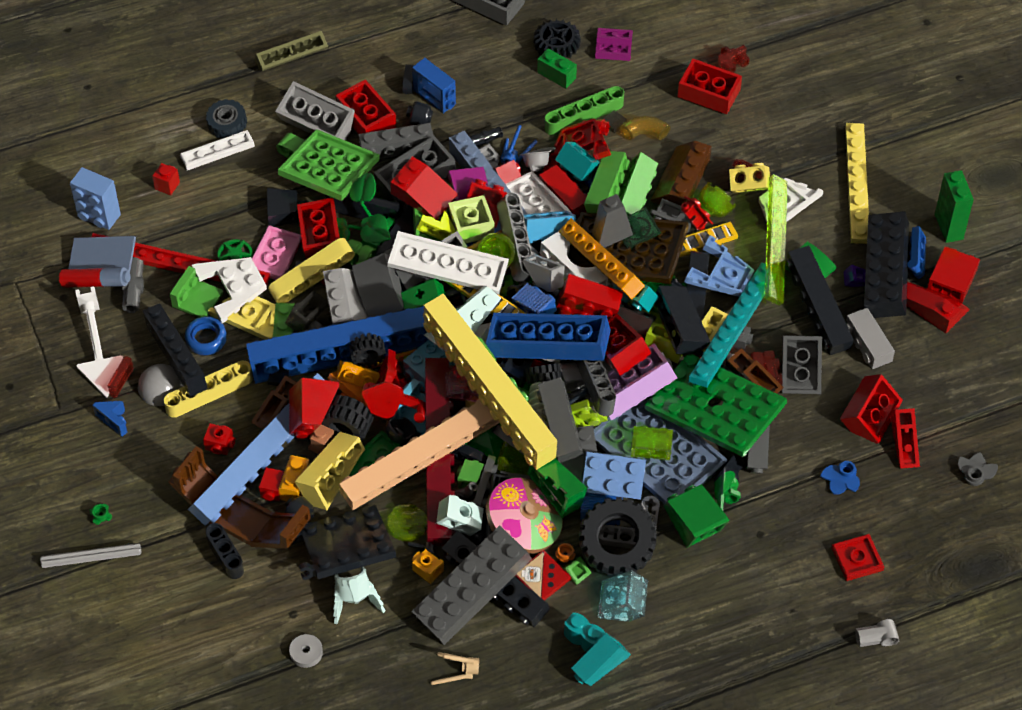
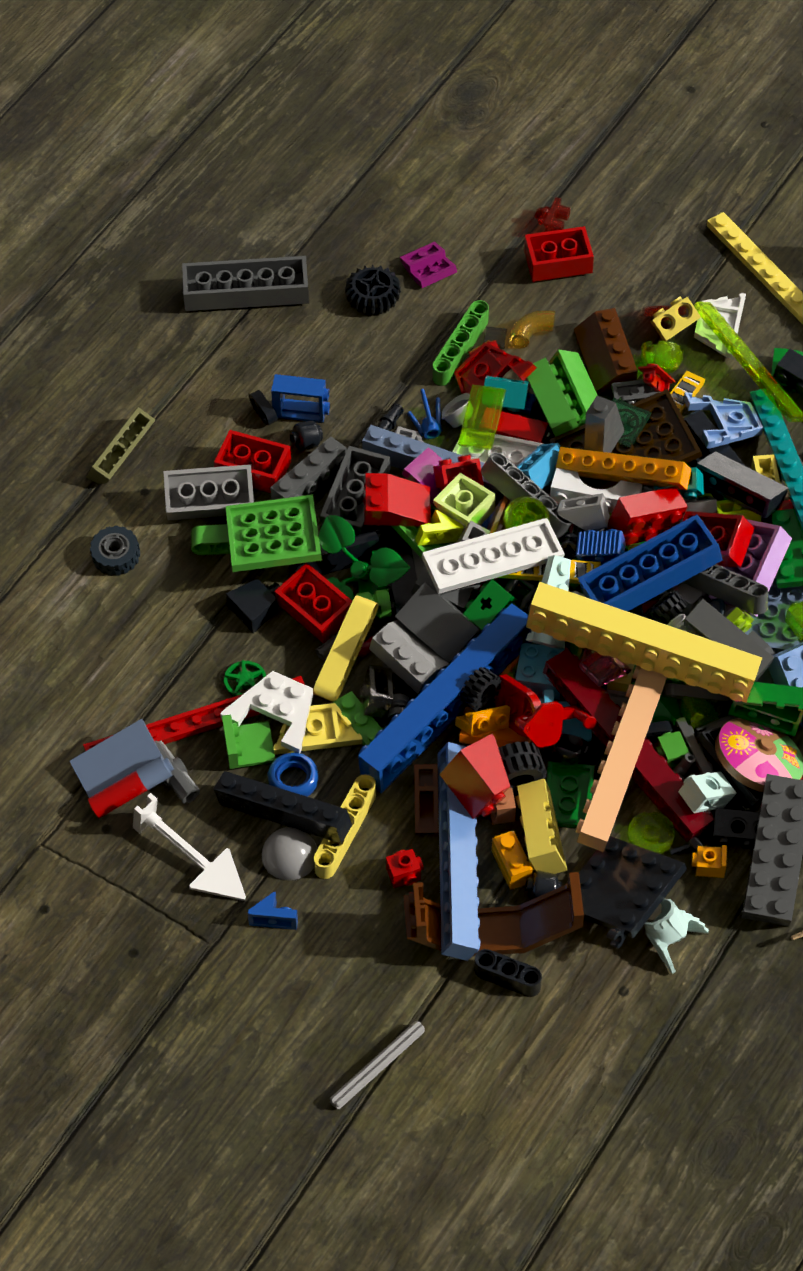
camera: 35 degrees left, 0 degrees up
medium blue brick [70,167,121,230] -> none
green plate [90,504,112,525] -> none
clear red tile [107,356,134,398] -> none
red brick [153,163,180,196] -> none
white tile [180,130,255,170] -> none
bright pink tile [252,226,302,280] -> none
red brick [259,467,285,501] -> none
black tile [268,366,290,386] -> none
light grey piece [289,634,323,668] -> none
brick [493,160,521,184] -> none
green brick [537,48,577,89] -> none
none -> clear neon green piece [458,384,506,450]

